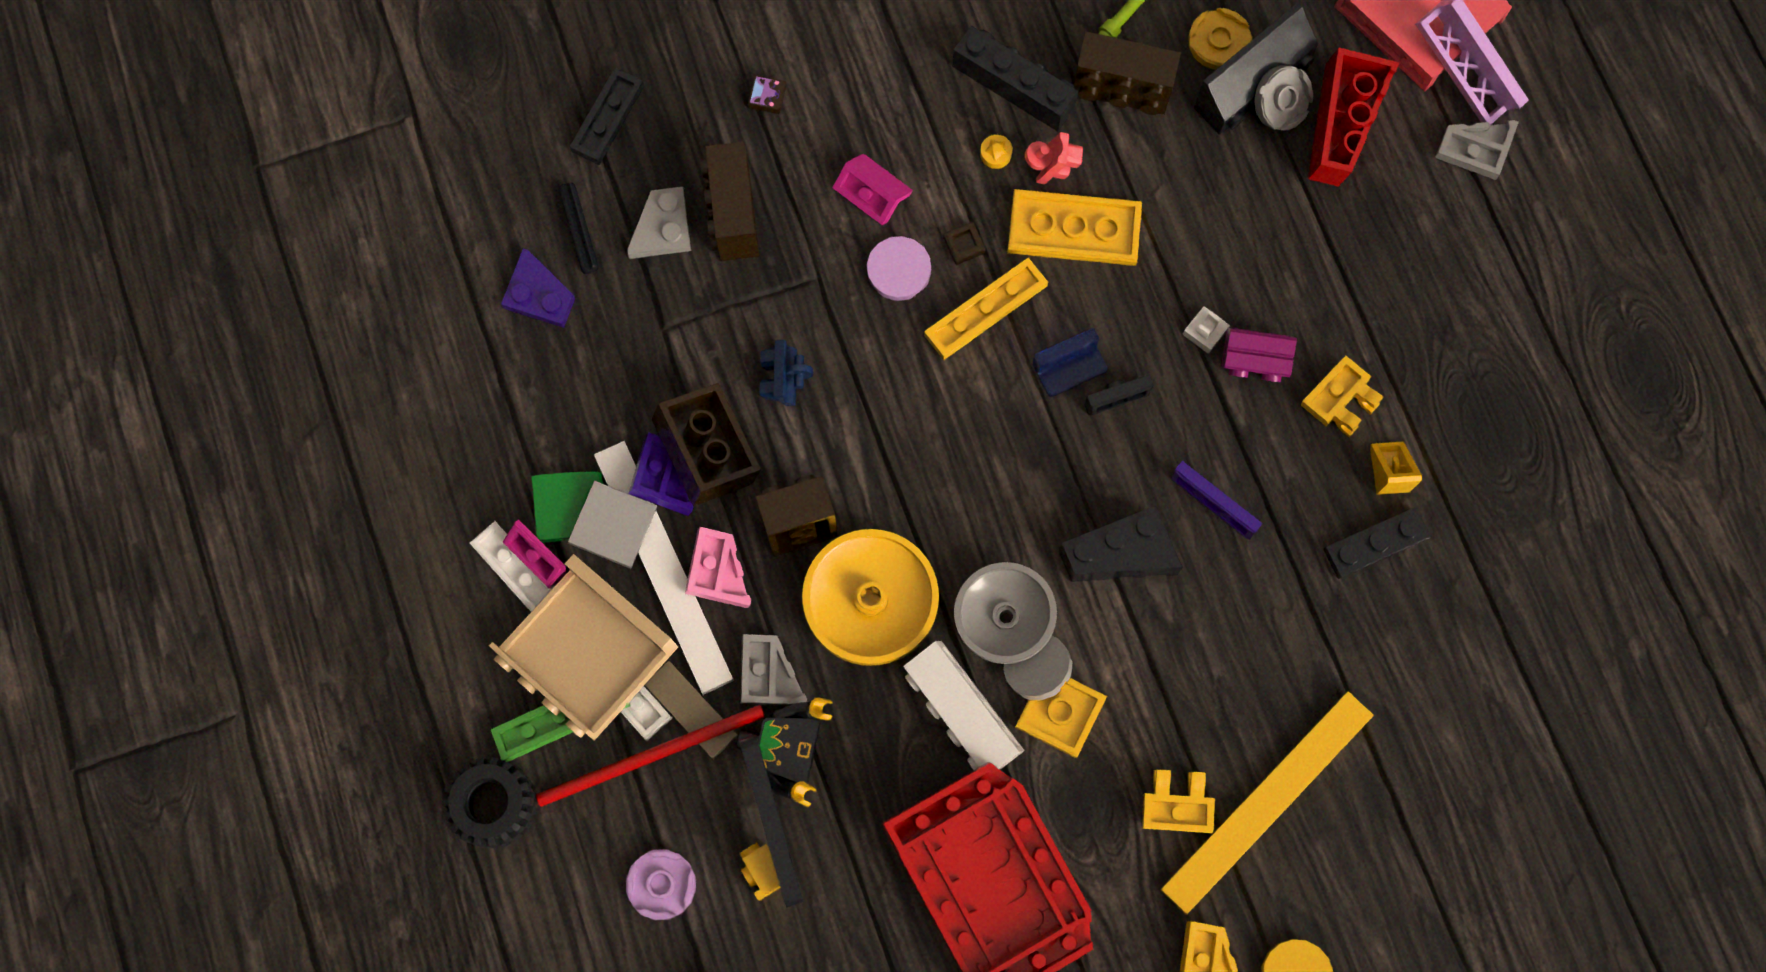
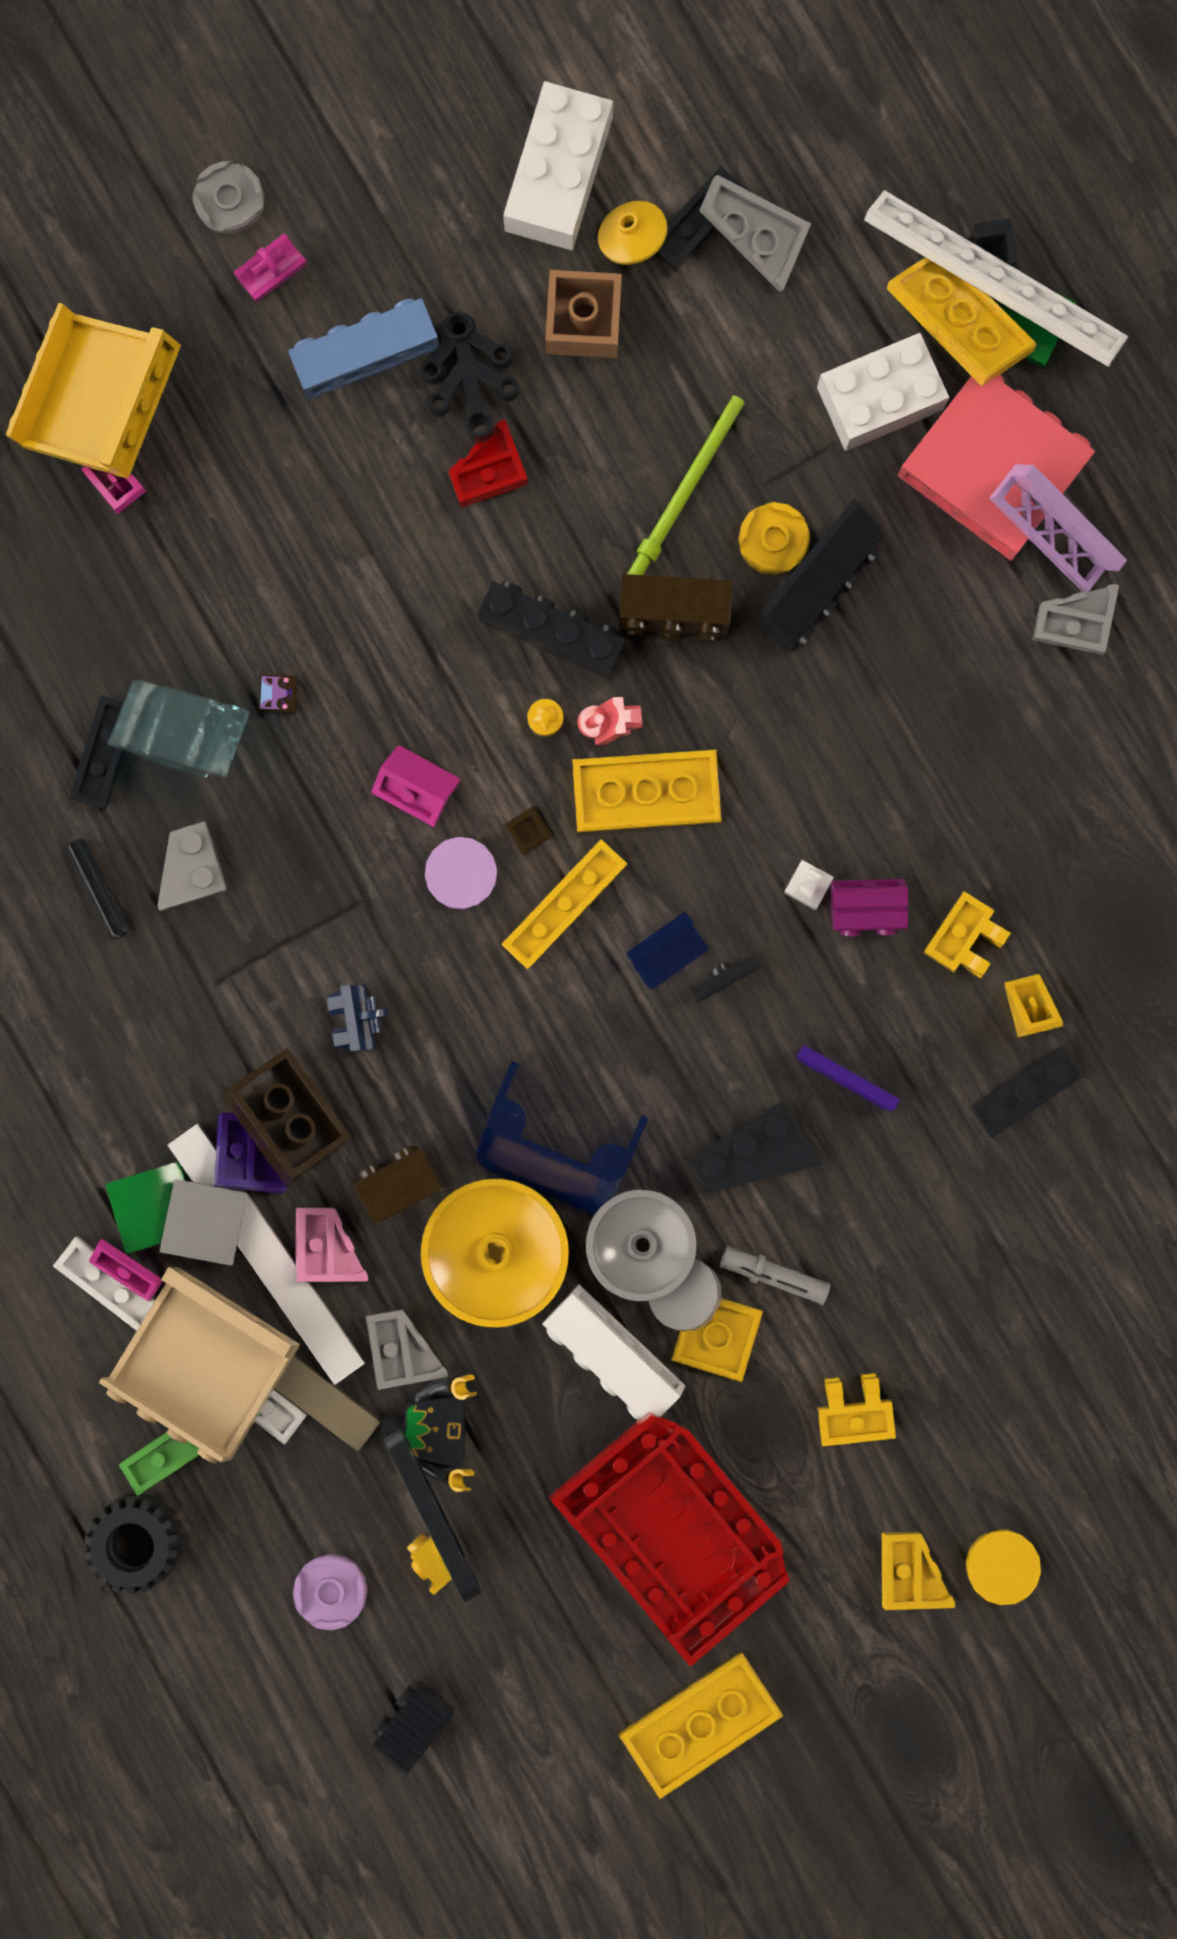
camera: 10 degrees left, 10 degrees up
dark purple wing [501,248,575,328] -> none
red piece [536,704,765,807] -> none
dark brown brick [701,142,760,261] -> none
yellow tile [1160,691,1374,915] -> none
light grey tile [1254,65,1313,131] -> none
red wedge [1308,48,1400,187] -> none
none -> clear light blue slope [108,680,250,778]
none -> clear blue windscreen [476,1061,648,1214]
none -> light grey pin [719,1245,830,1305]

